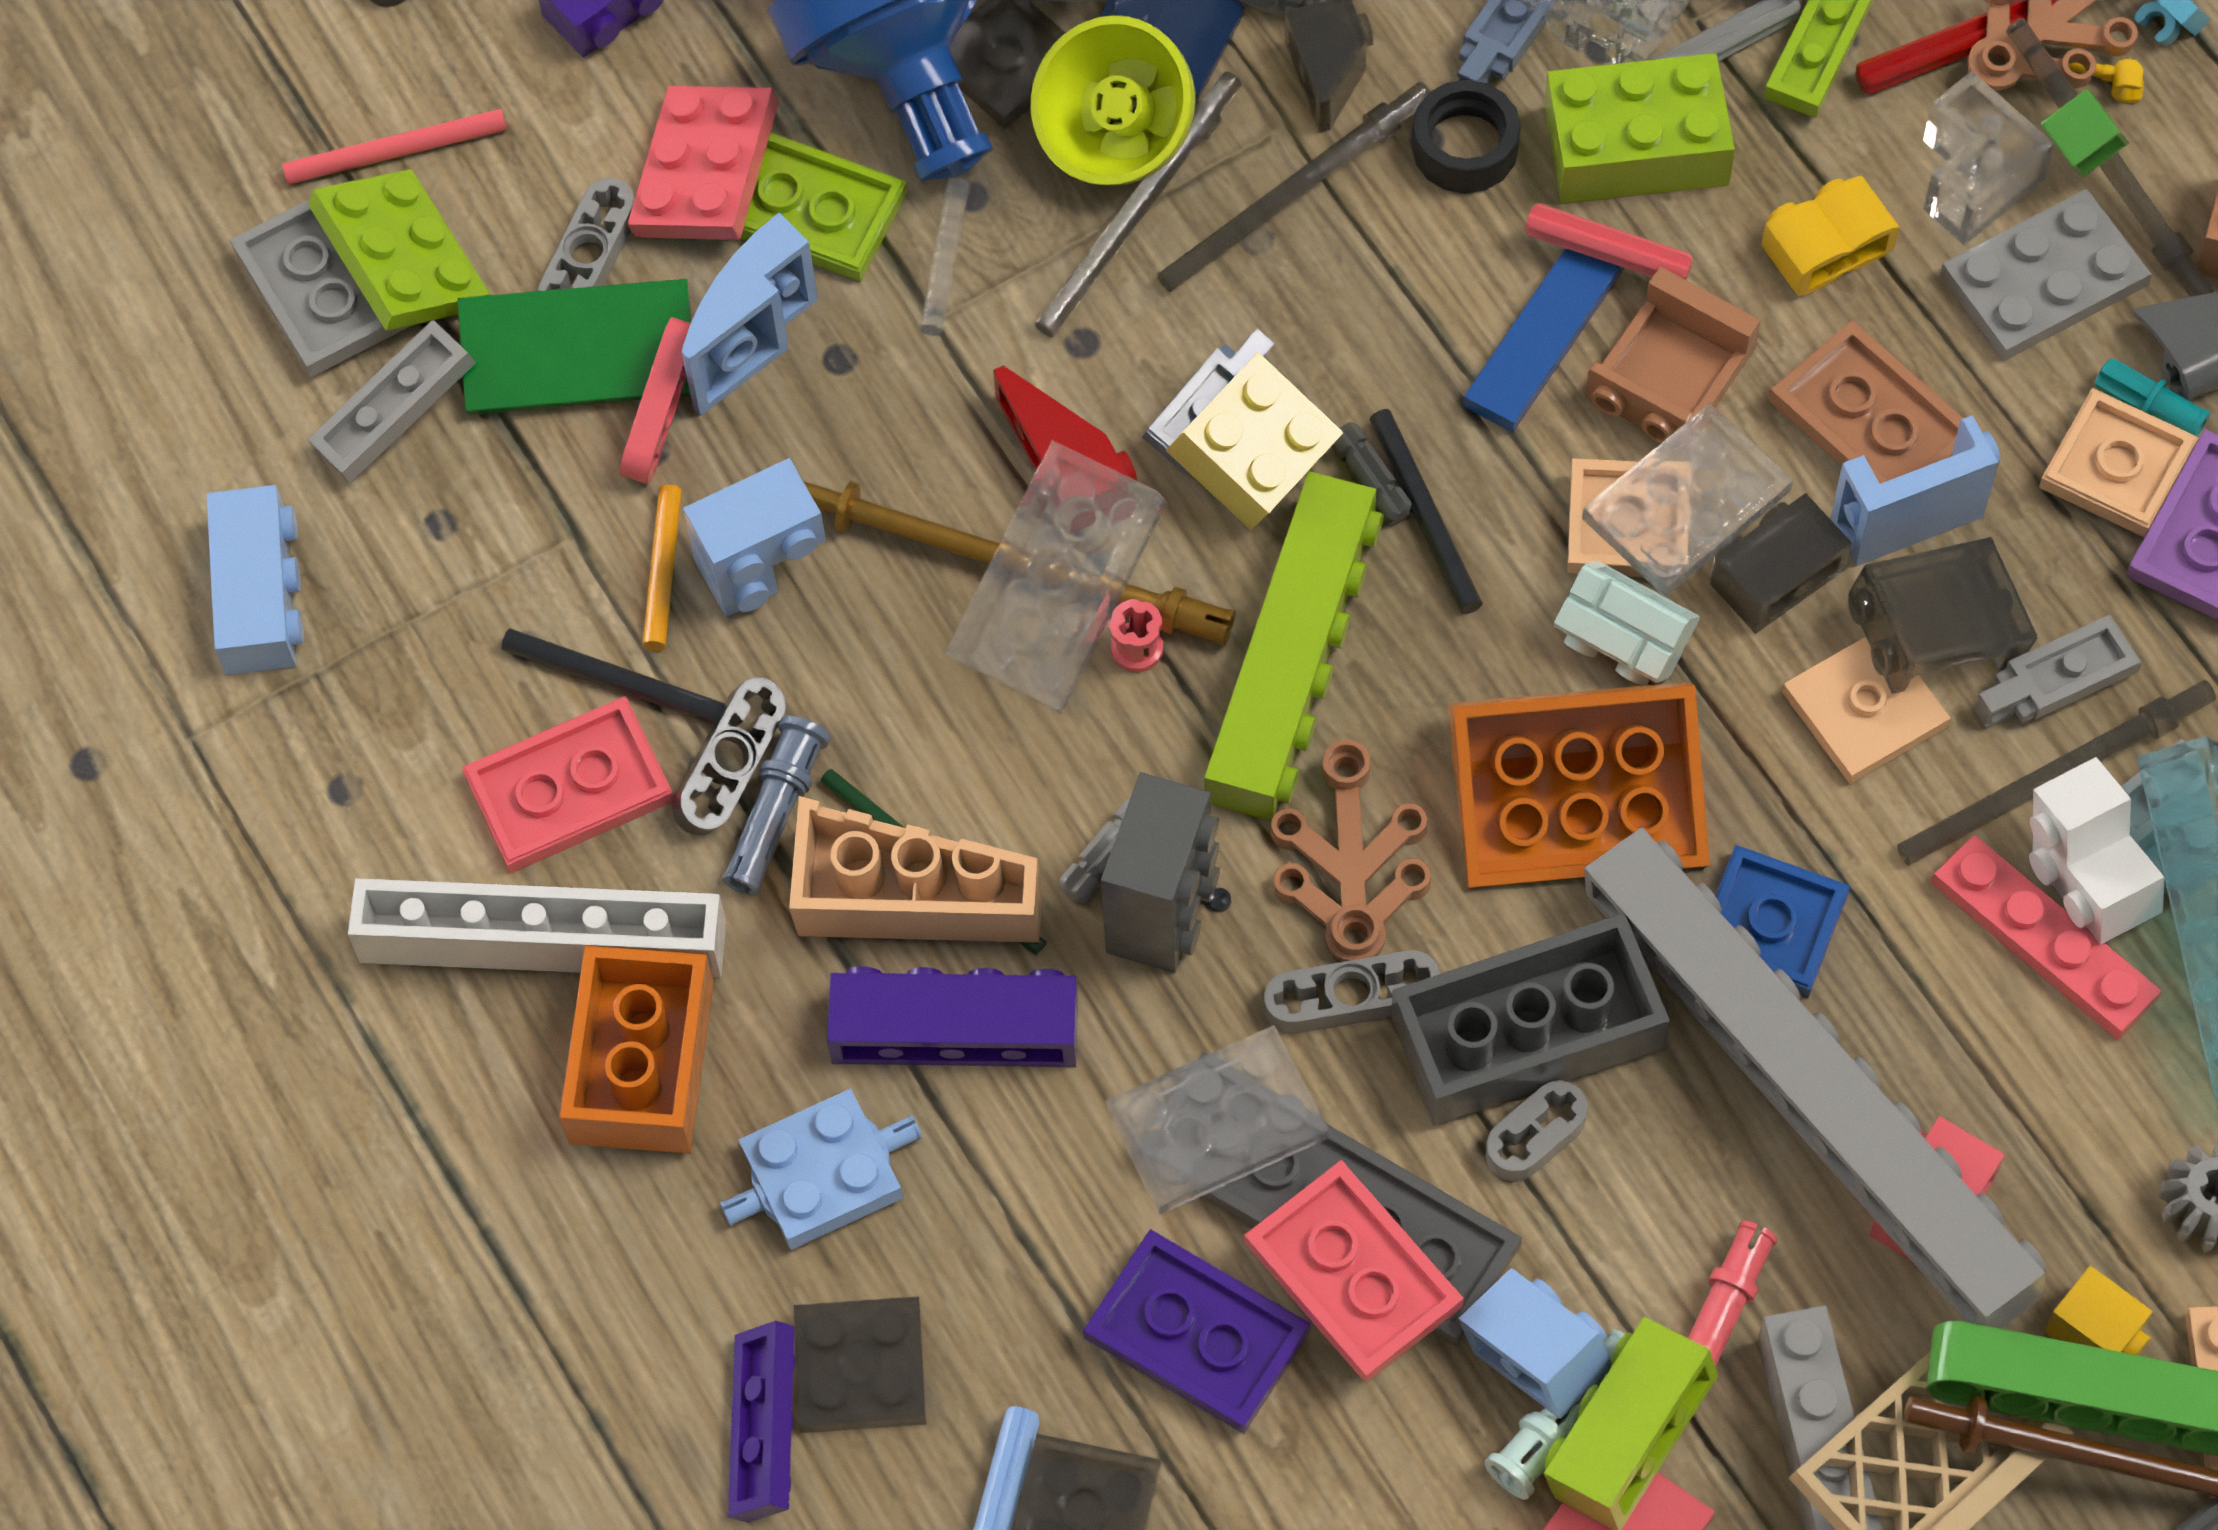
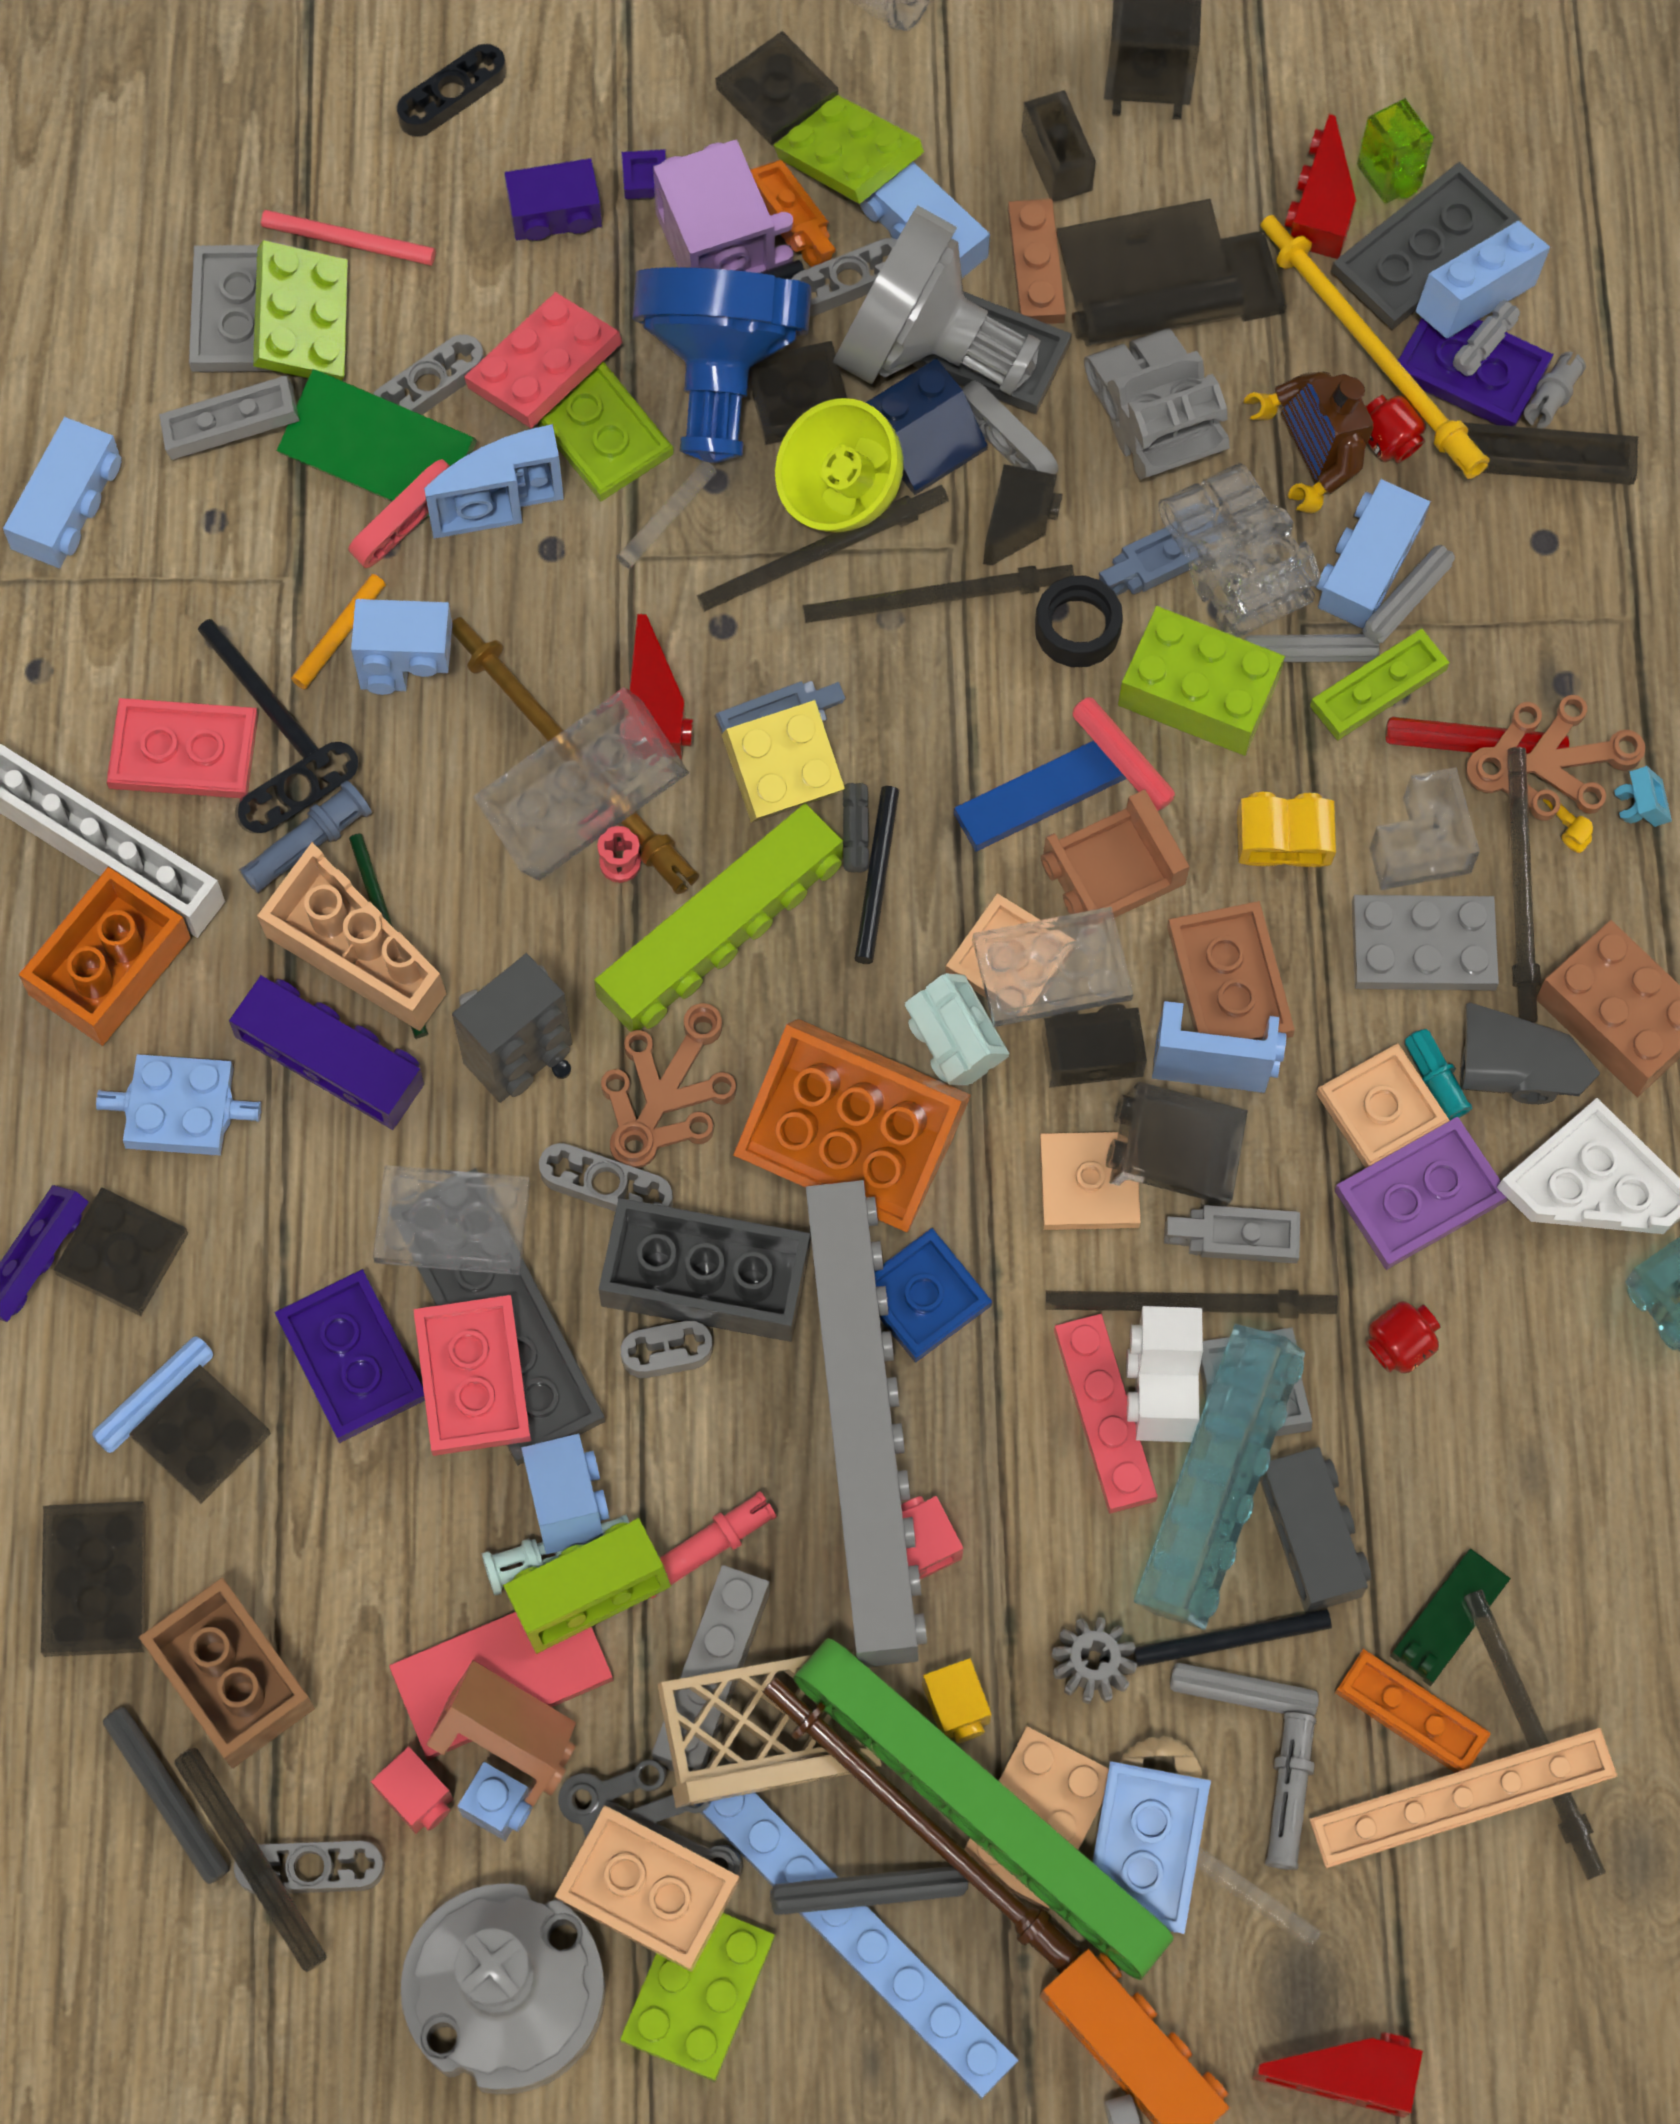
camera: 25 degrees right, 5 degrees up
bright green piece [2041,89,2130,178] -> none

